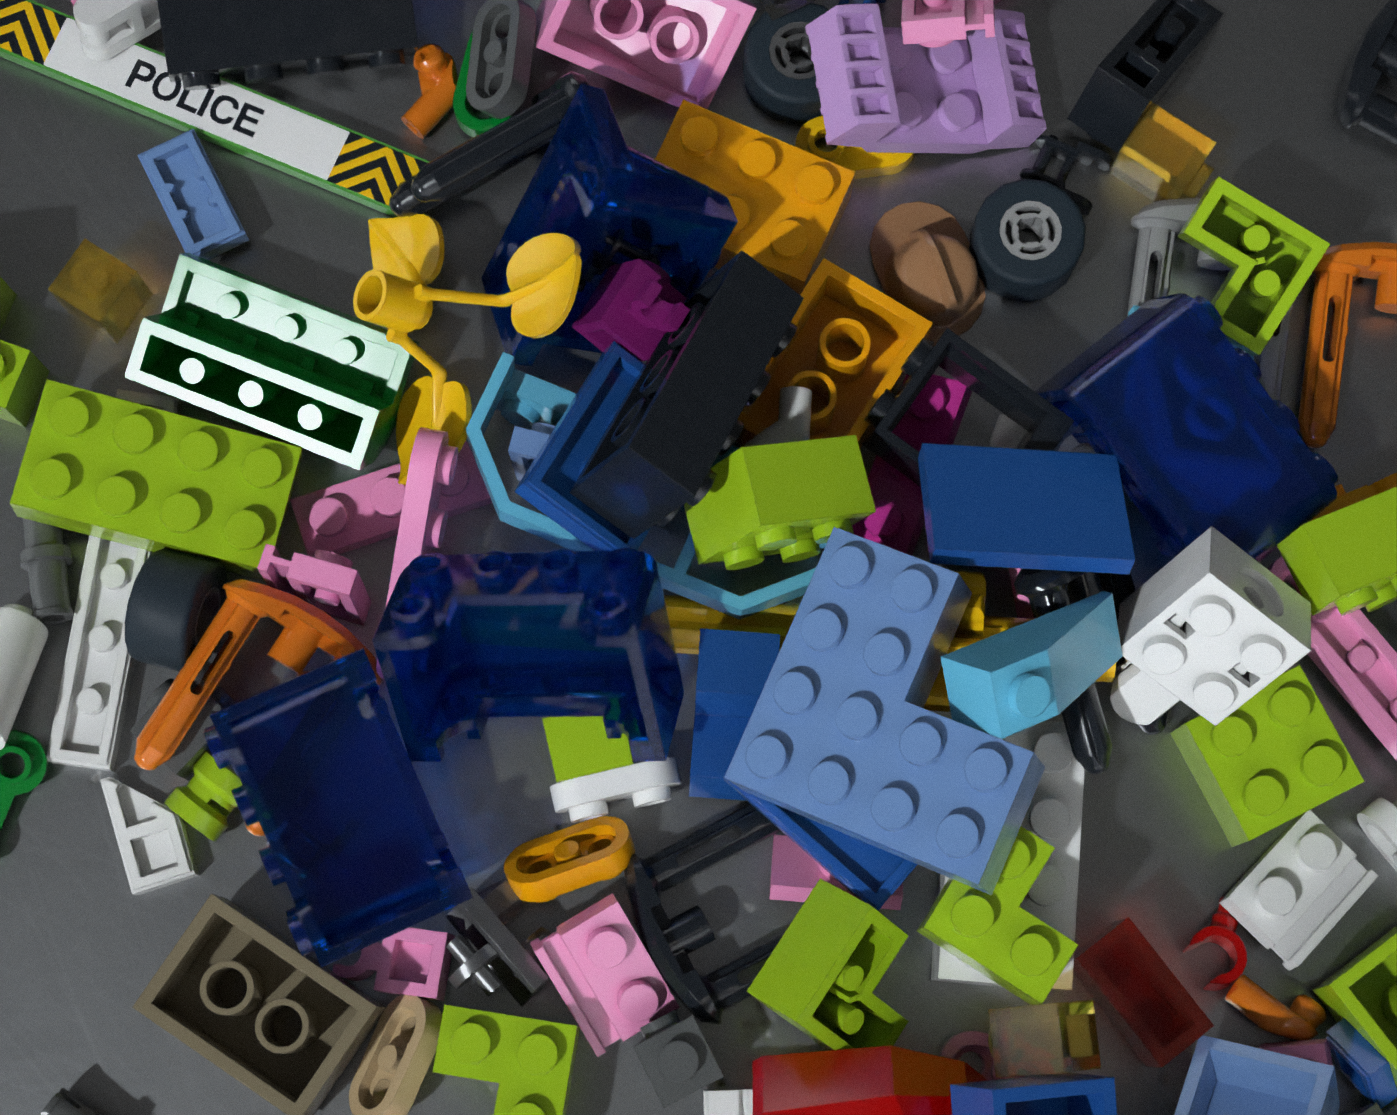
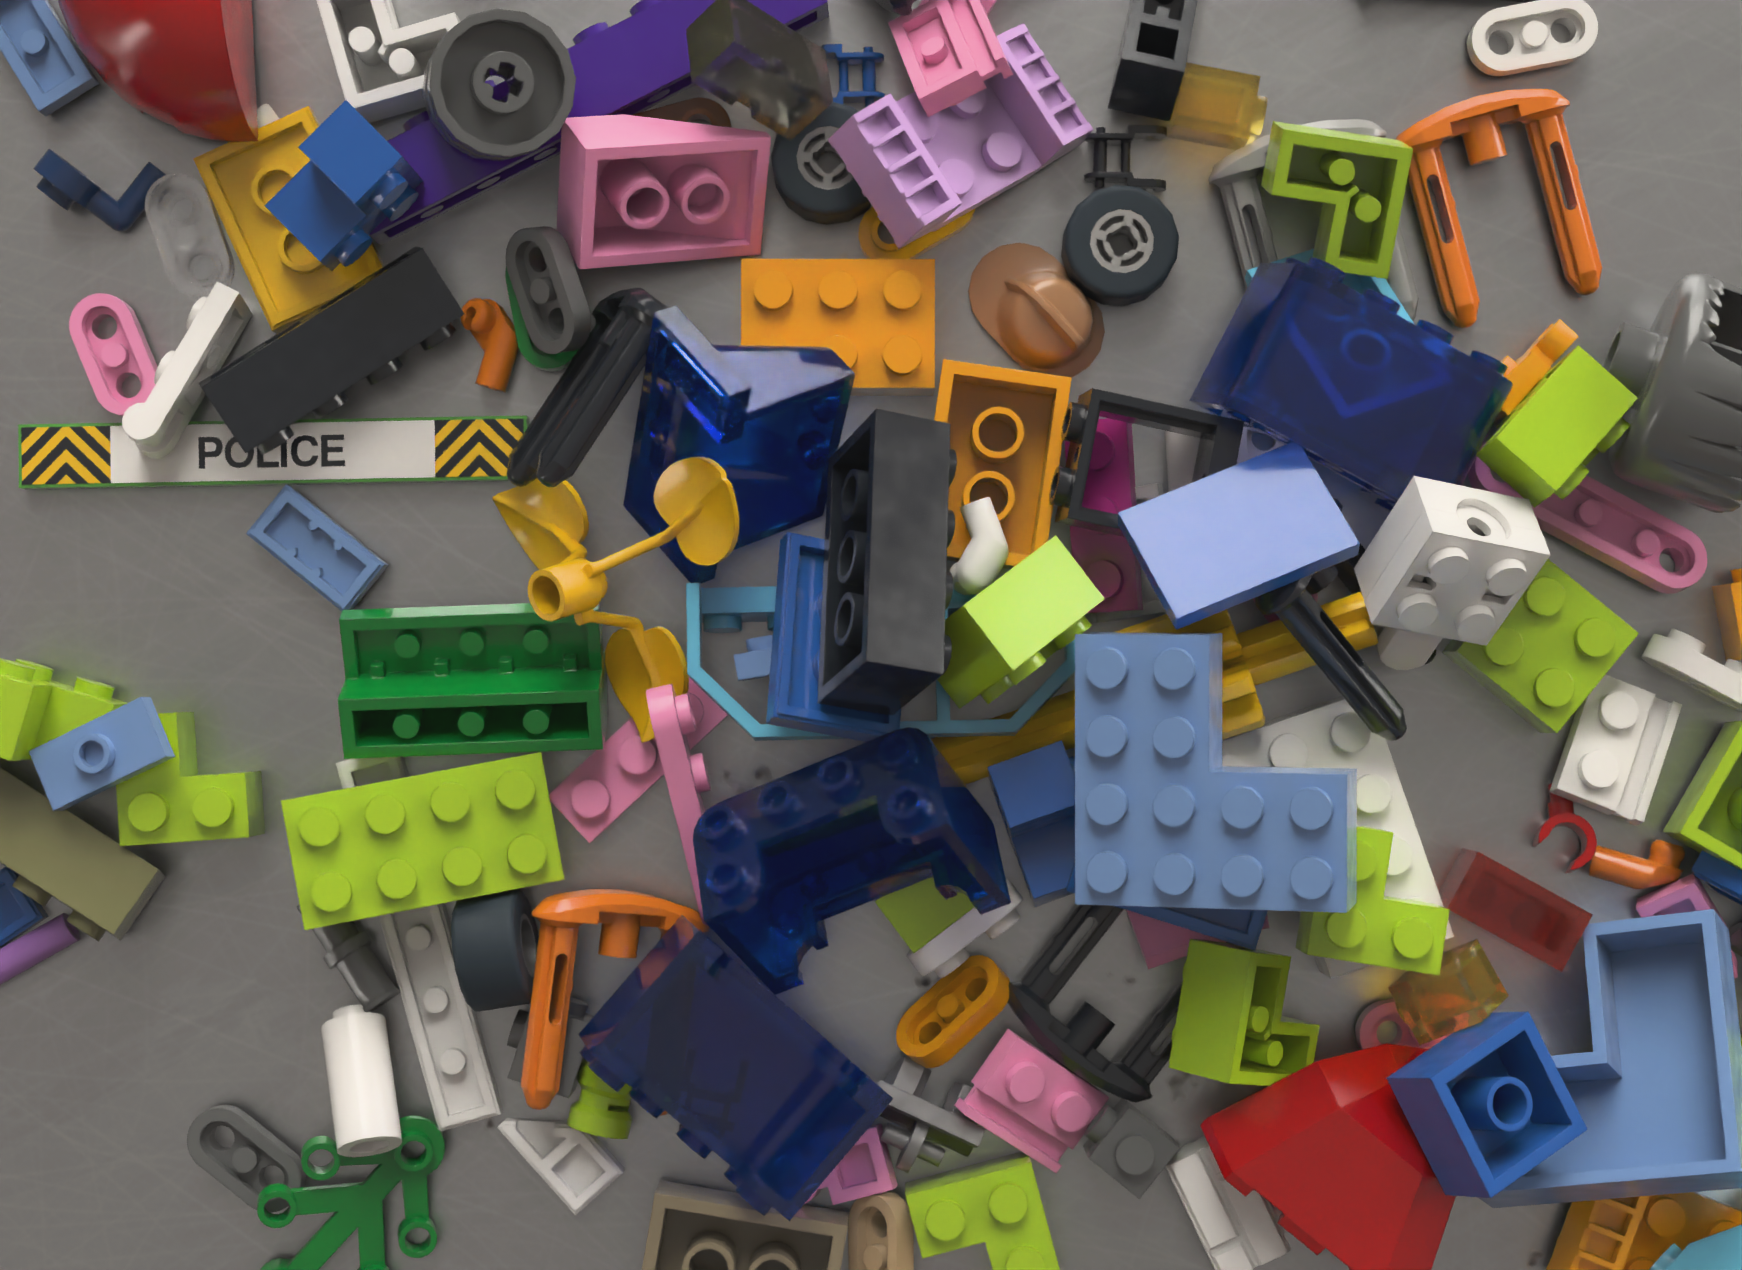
camera: 20 degrees left, 10 degrees up
clear yellow brick [48,239,153,344] -> none
bright pink plate [257,544,372,626] -> none
magenta brick [572,259,690,361] -> none
black piece [577,228,661,293] -> none
medium azure slope [940,591,1122,739] -> none

